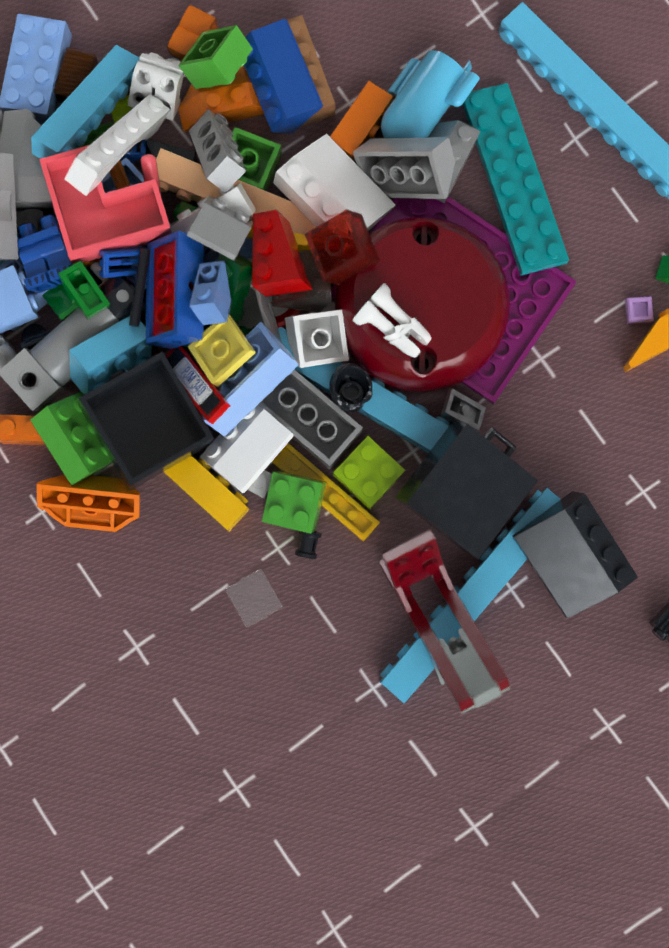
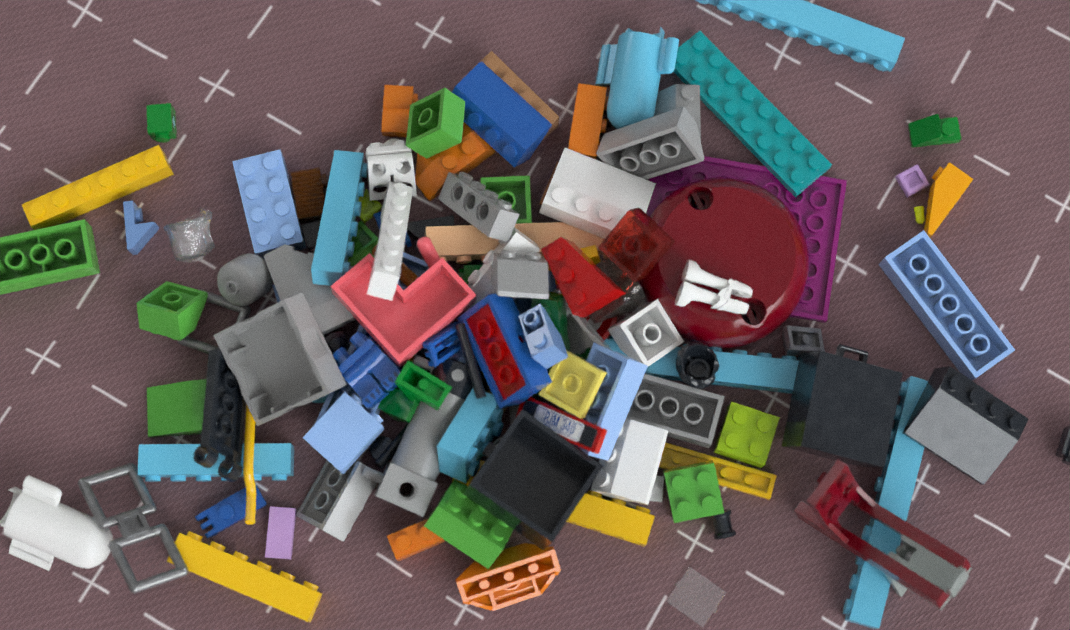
camera: 25 degrees left, 5 degrees down
none -> light blue brick [878,230,1015,380]
none -> neon yellow piece [914,206,925,224]

